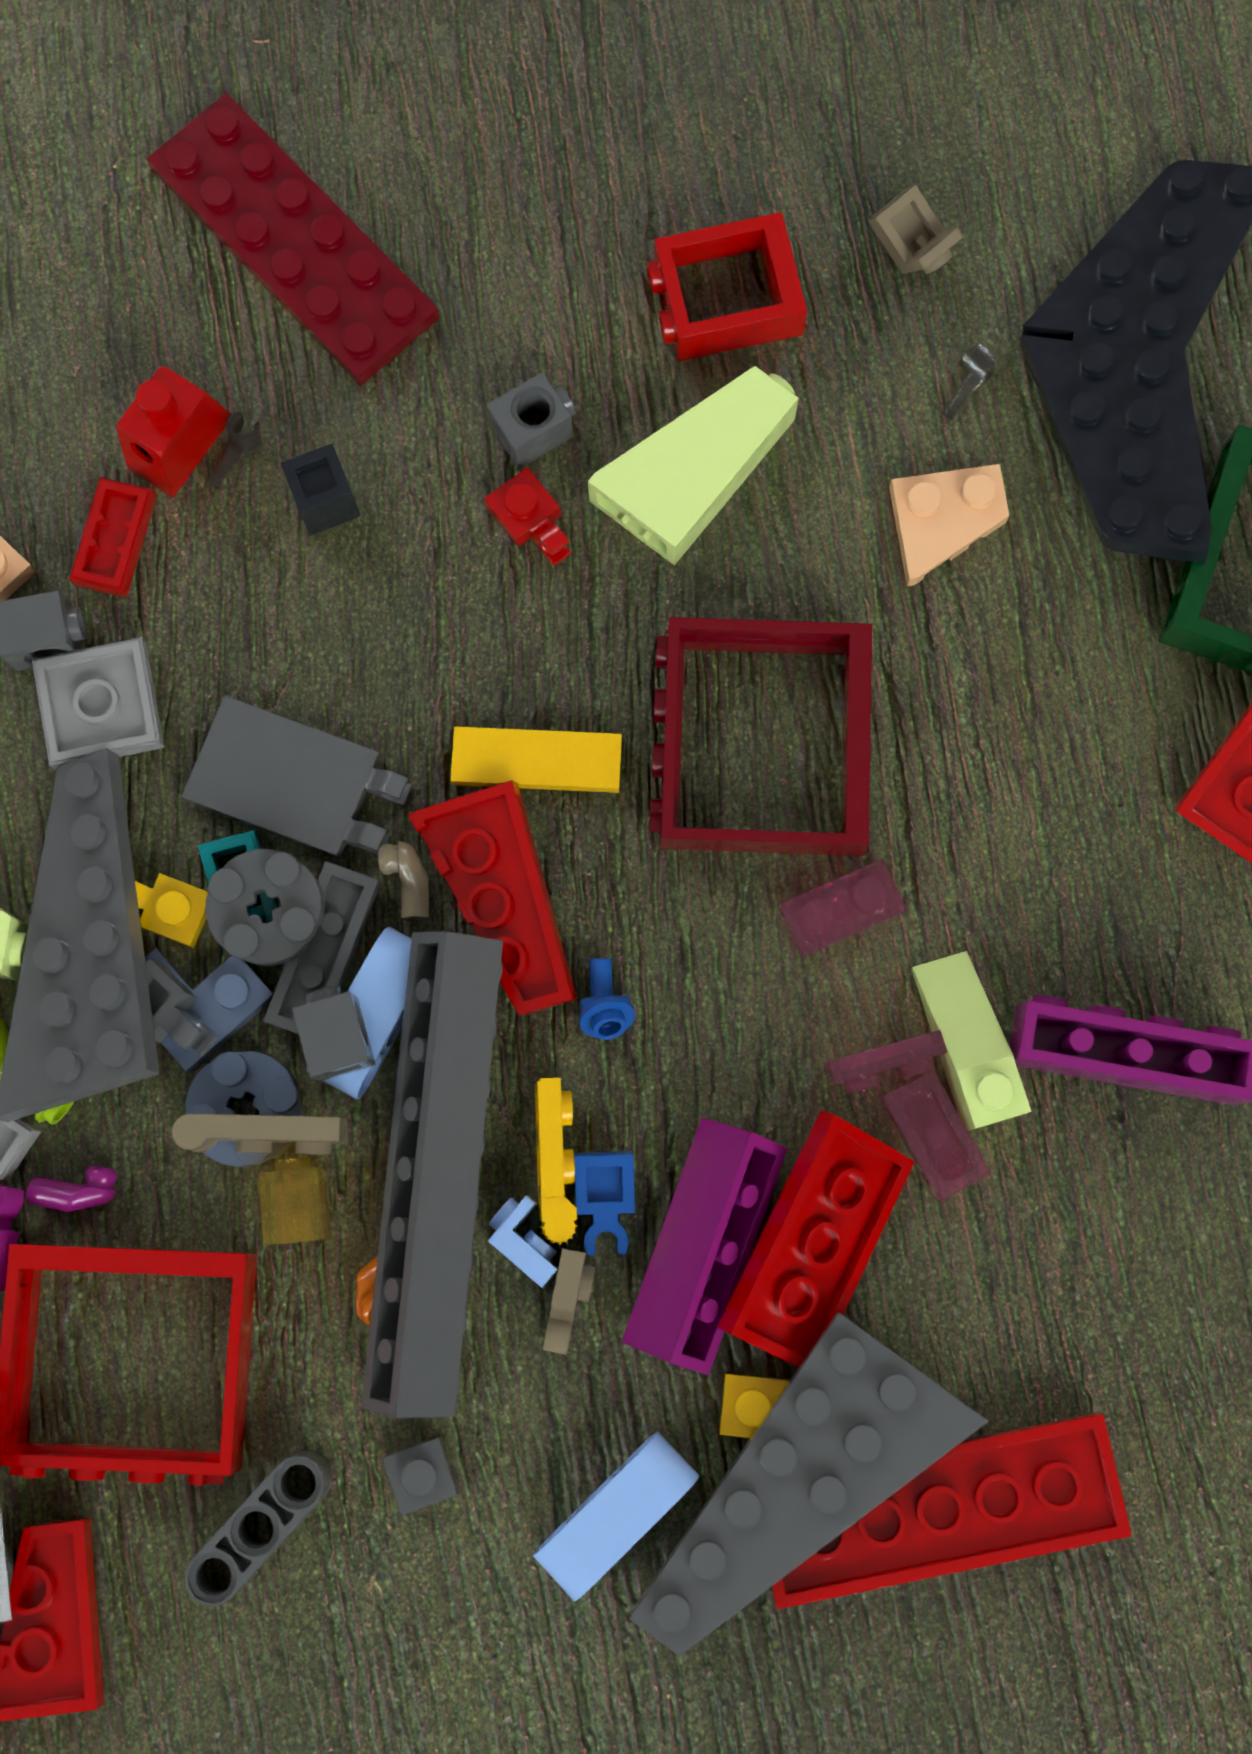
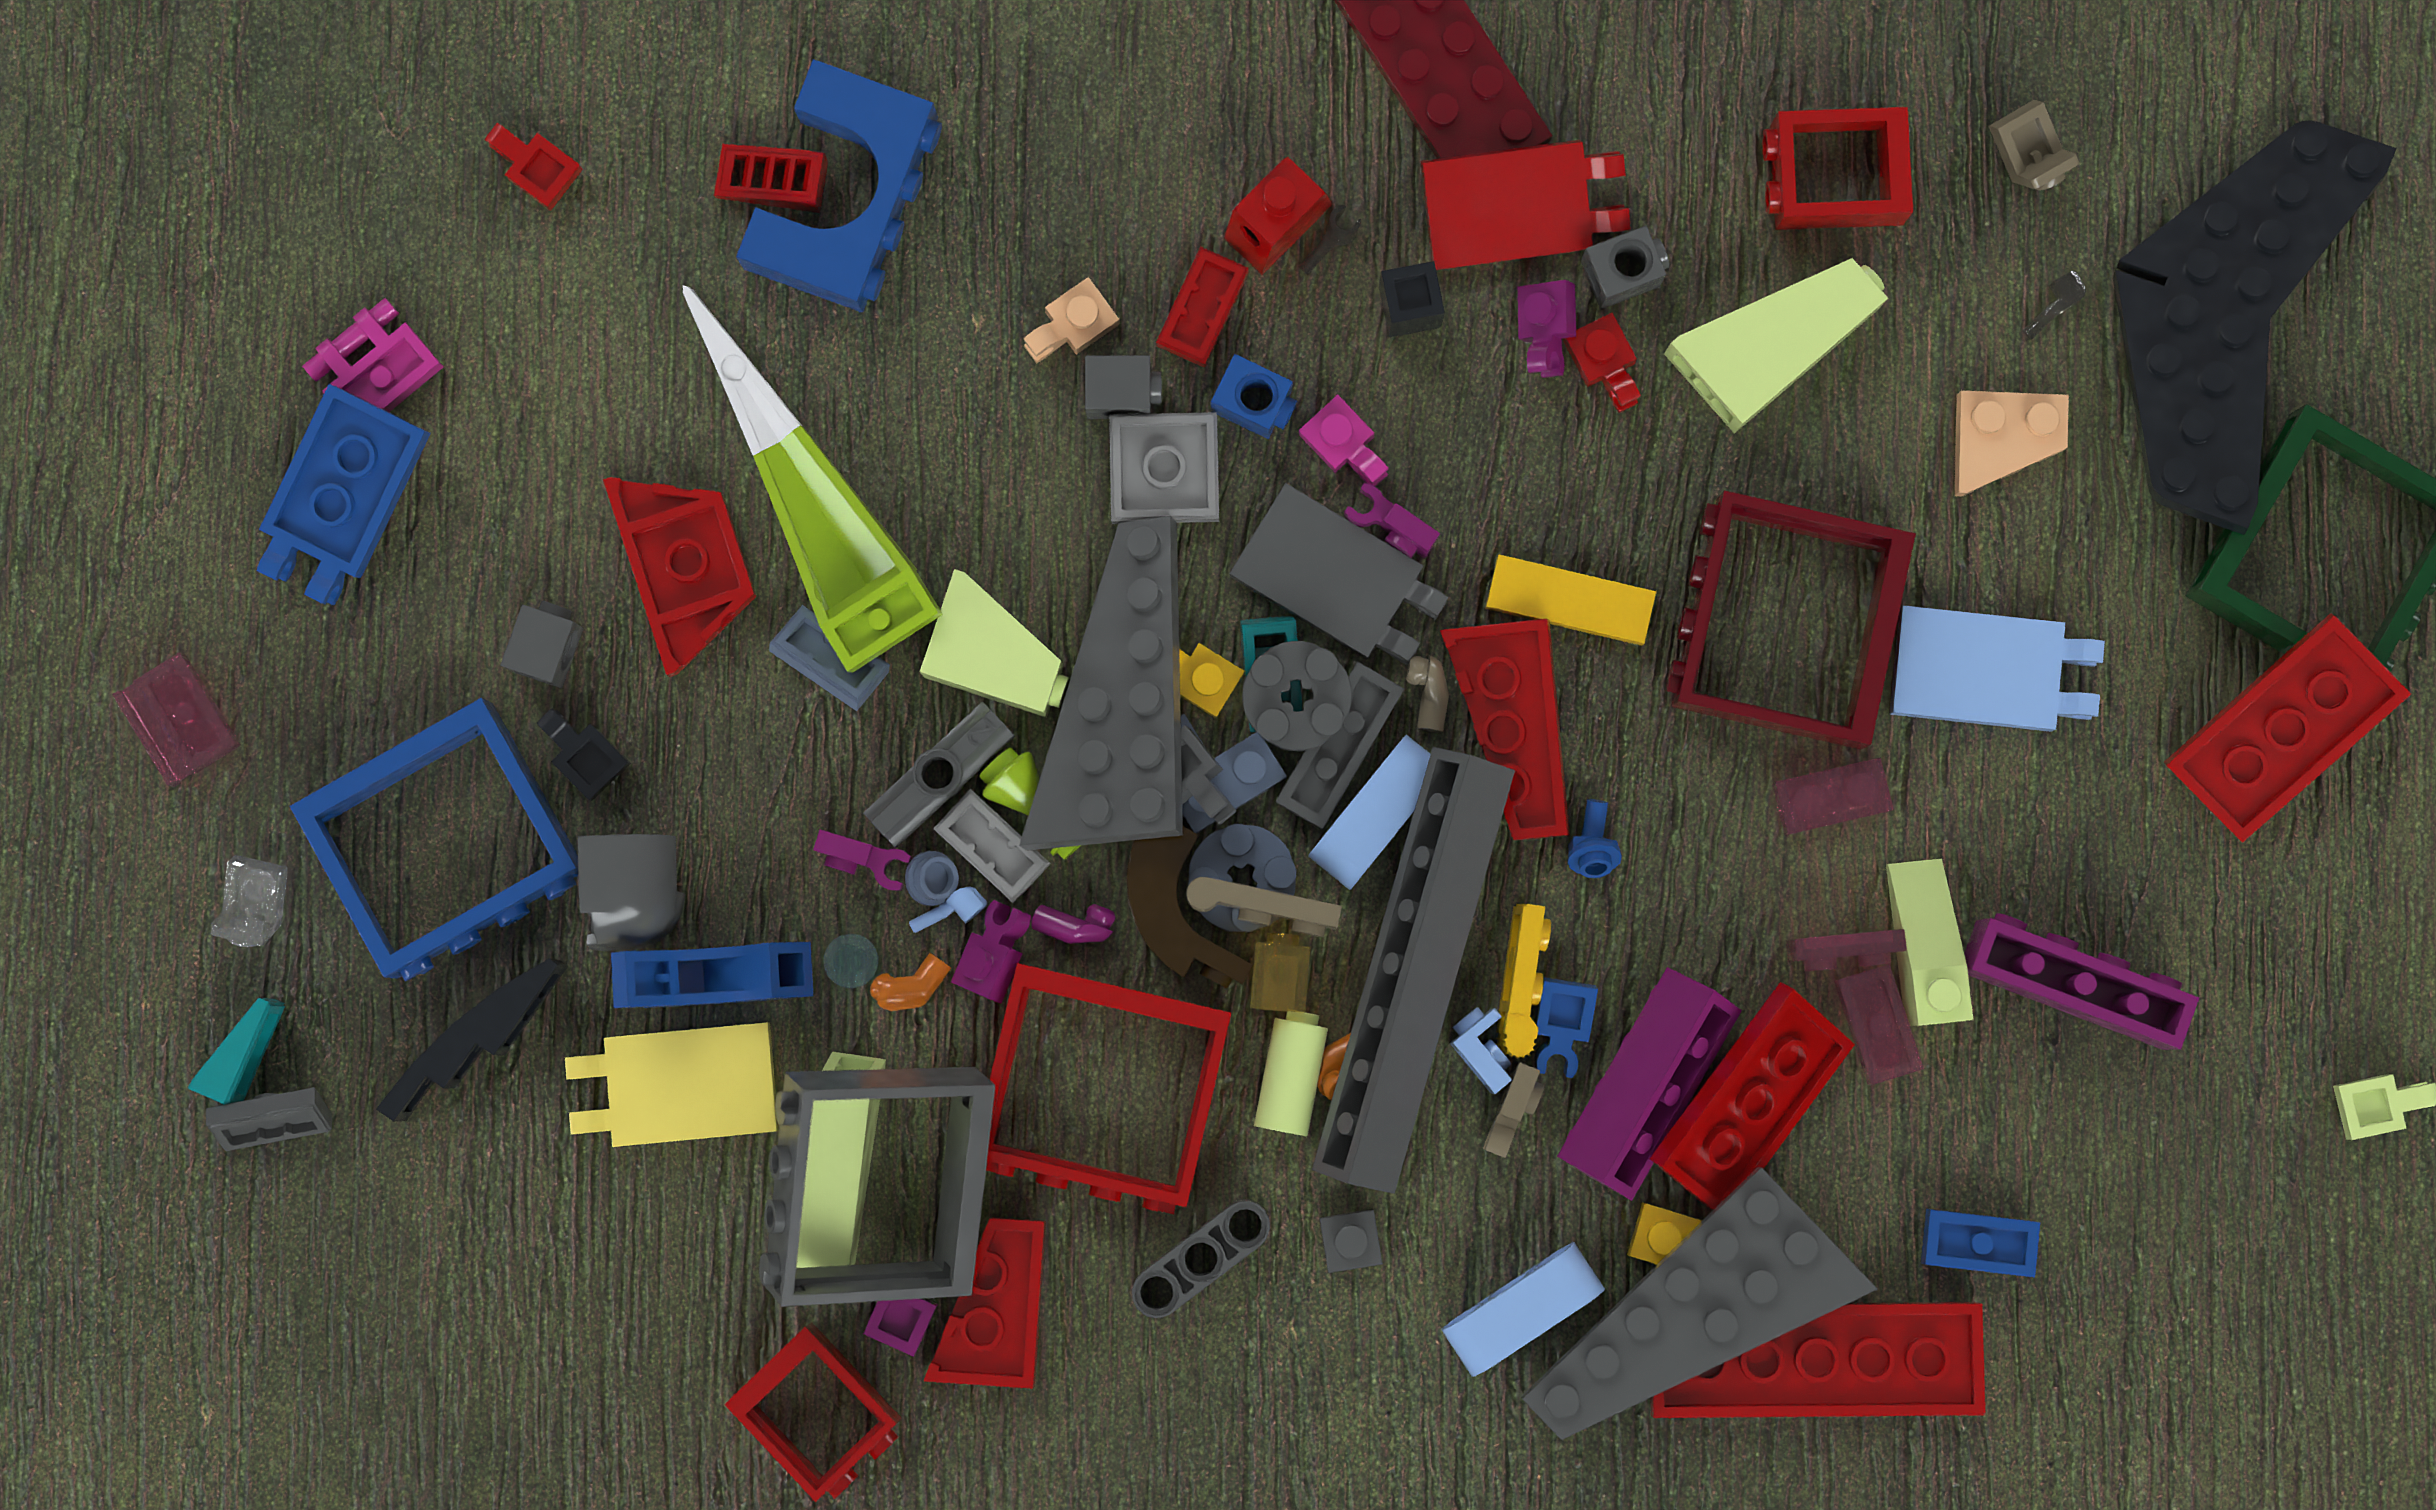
camera: 10 degrees right, 5 degrees up
dark grey brick [292,986,376,1082] -> none
none -> dark brown arch [1127,826,1253,989]
none -> blue brick [1211,354,1297,439]
none -> yellowish green brick [1254,1009,1328,1136]
none -> dark pink plate [1299,395,1389,487]
none -> magenta plate [1344,483,1440,559]
none -> red tile [1421,140,1631,270]
none -> magenta plate [1517,279,1576,378]
none -> light blue tile [1889,606,2105,732]
none -> blue plate [1921,1209,2040,1278]

